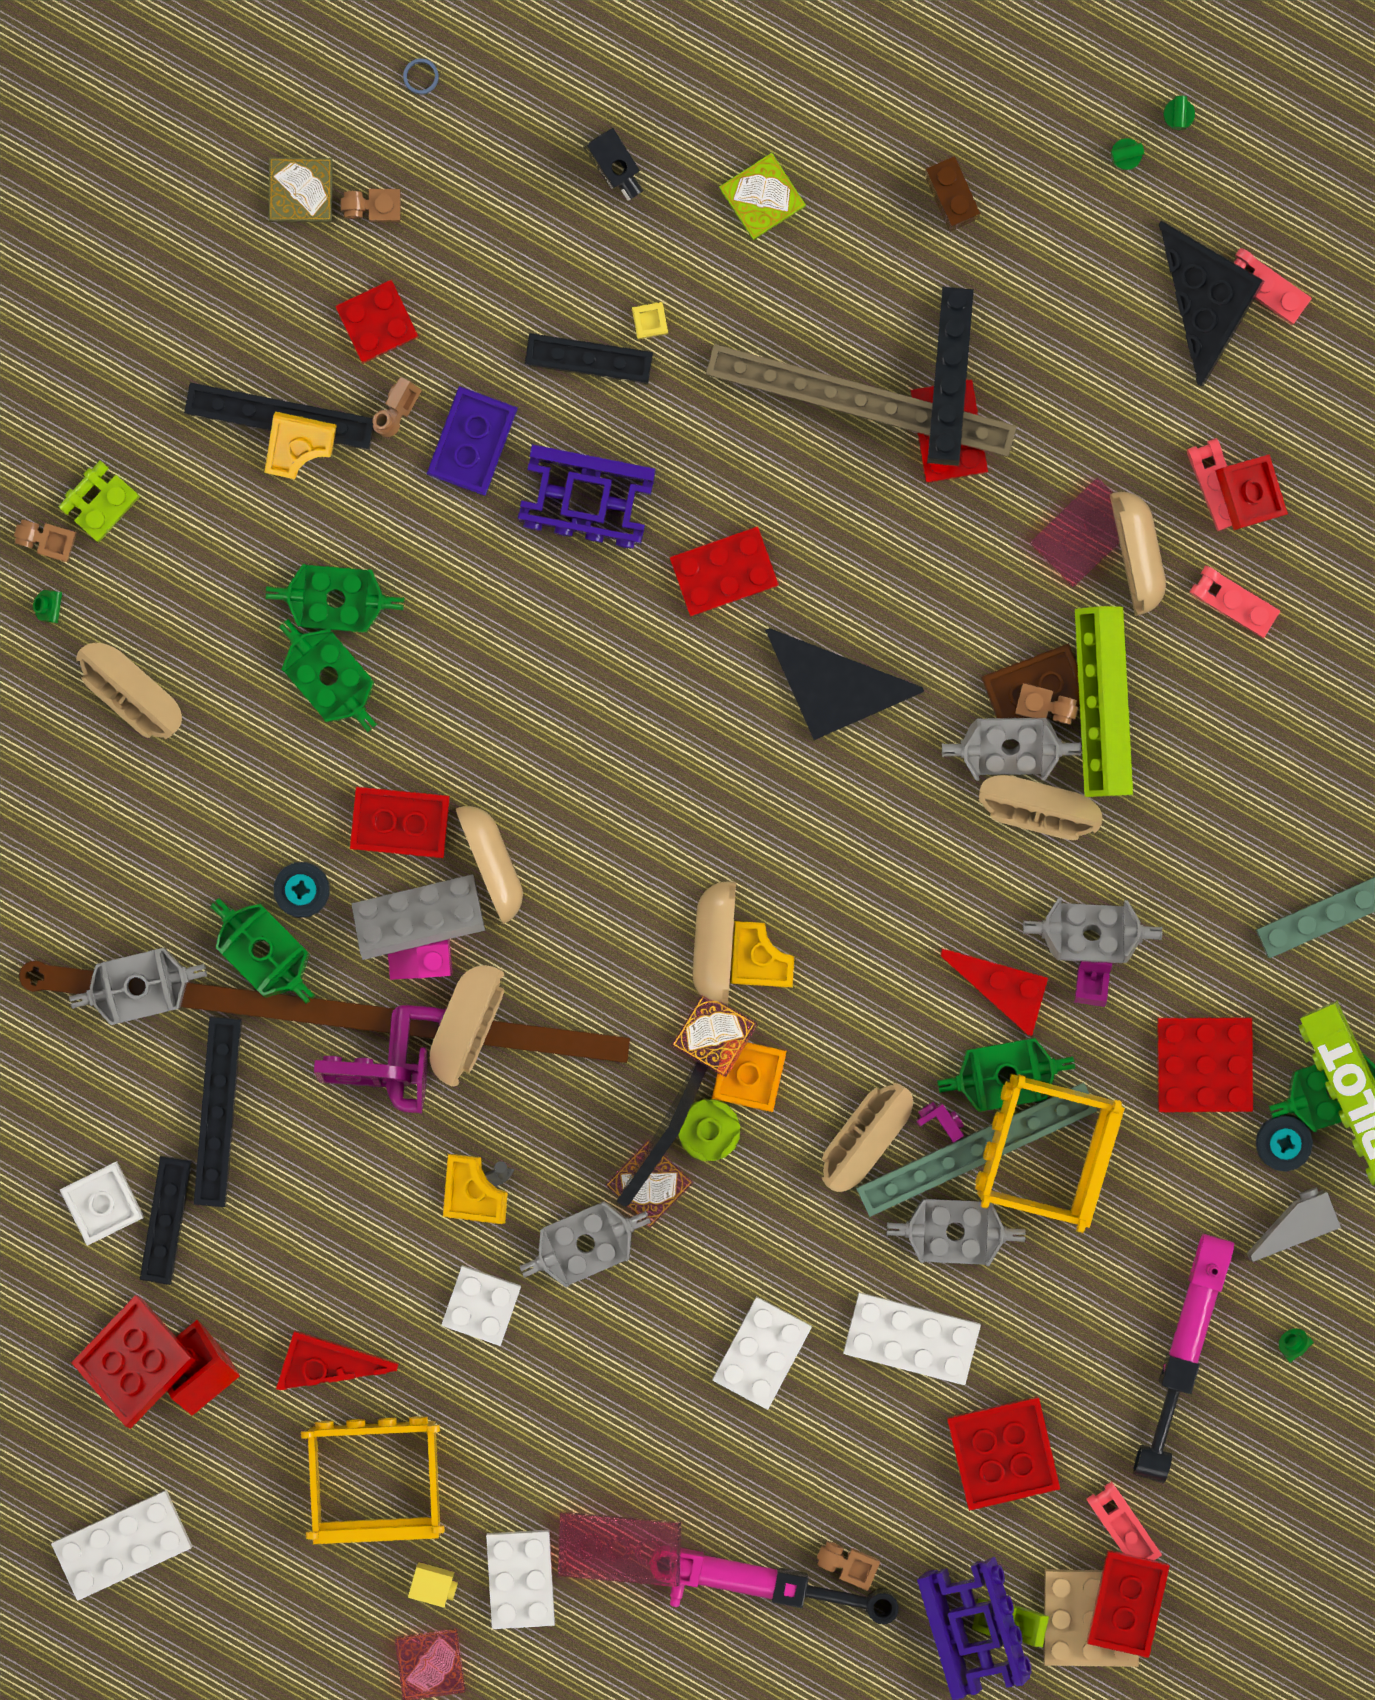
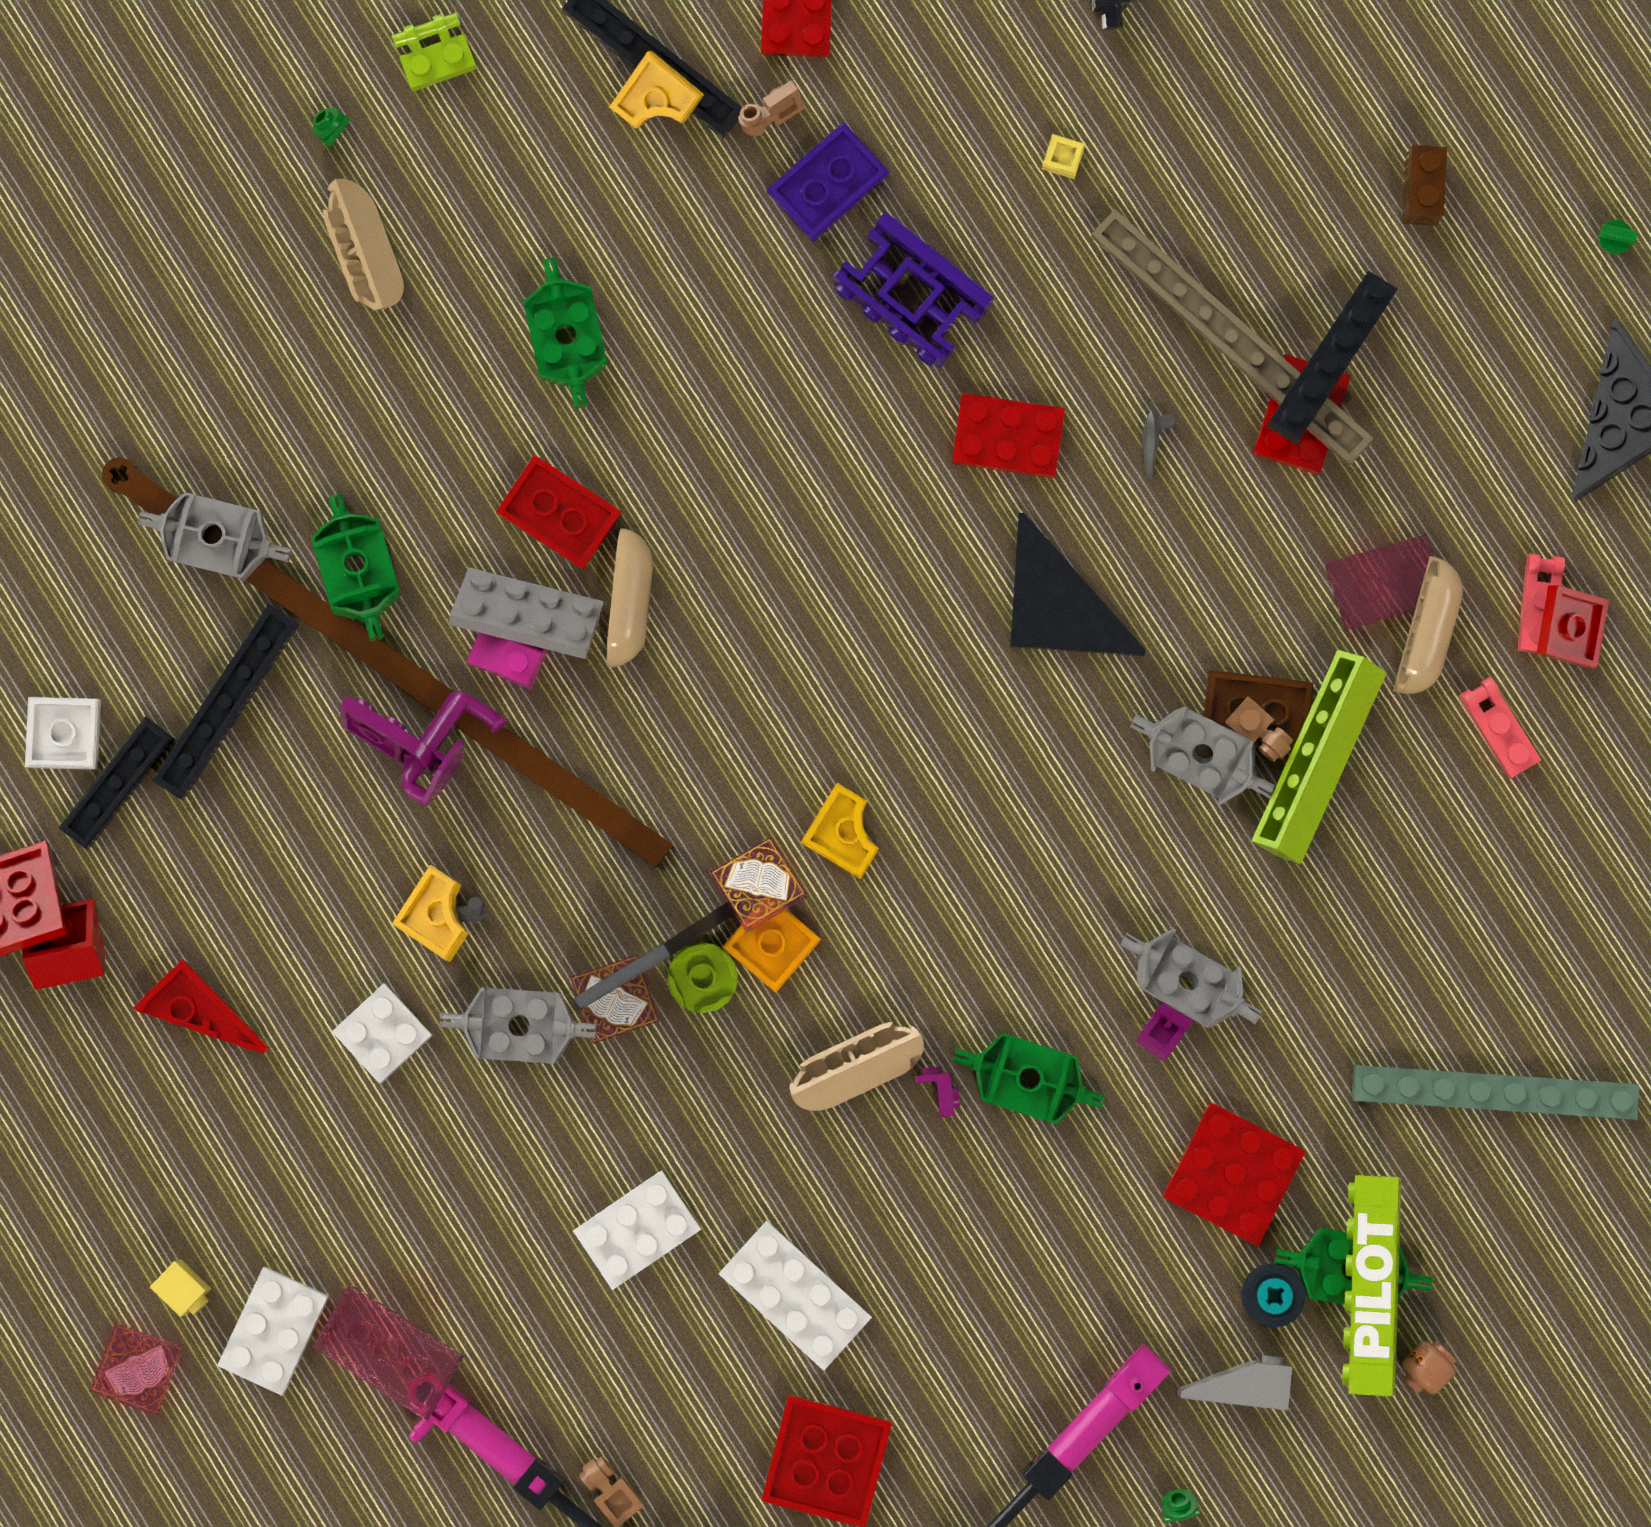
camera: 30 degrees right, 5 degrees down
medium nougat plate [13,519,77,563] -> none
green plate [266,564,405,633] -> none
black wheel [274,862,330,918] -> none
yellow window [301,1416,445,1544] -> none
tan brick [430,965,504,1086] -> none
black tile [524,333,653,384] -> none
tan brick [693,881,736,1006] -> none
tile [719,153,806,241] -> none
sand green plate [856,1082,1097,1217] -> none
light grey plate [886,1199,1025,1266] -> none
red wing [940,948,1048,1036] -> none
yellow window [975,1074,1125,1233] -> none
tan brick [979,775,1102,840] -> none
none -> dark grey bar [1142,410,1175,477]

